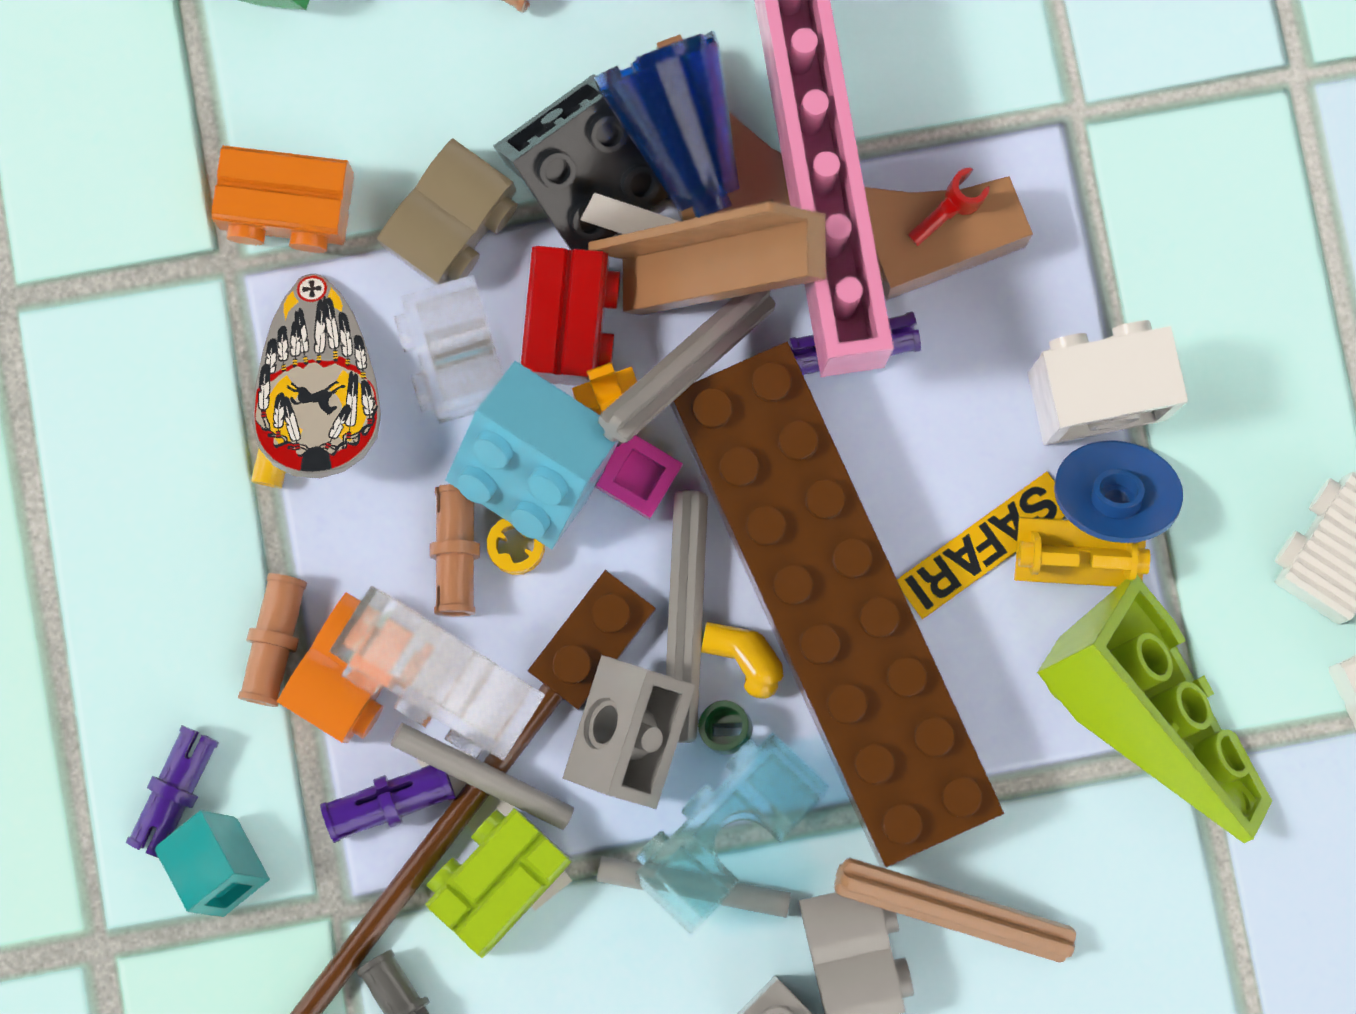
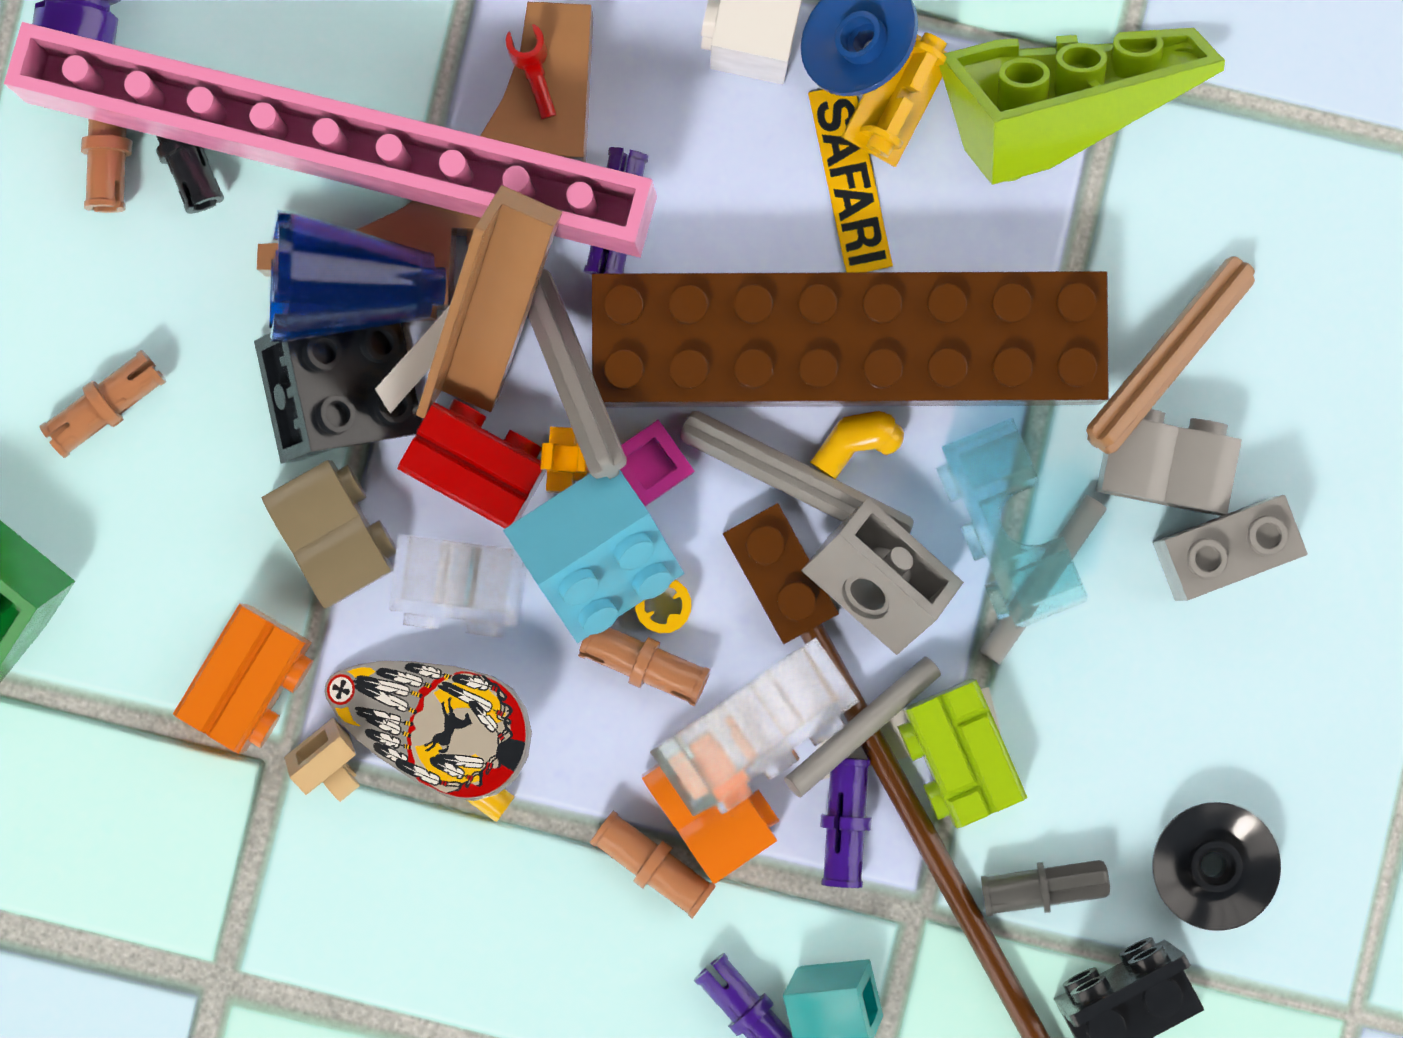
camera: 70 degrees left, 5 degrees up
dark green hinge [698,700,753,755] -> none
none -> tan tile [284,717,360,802]

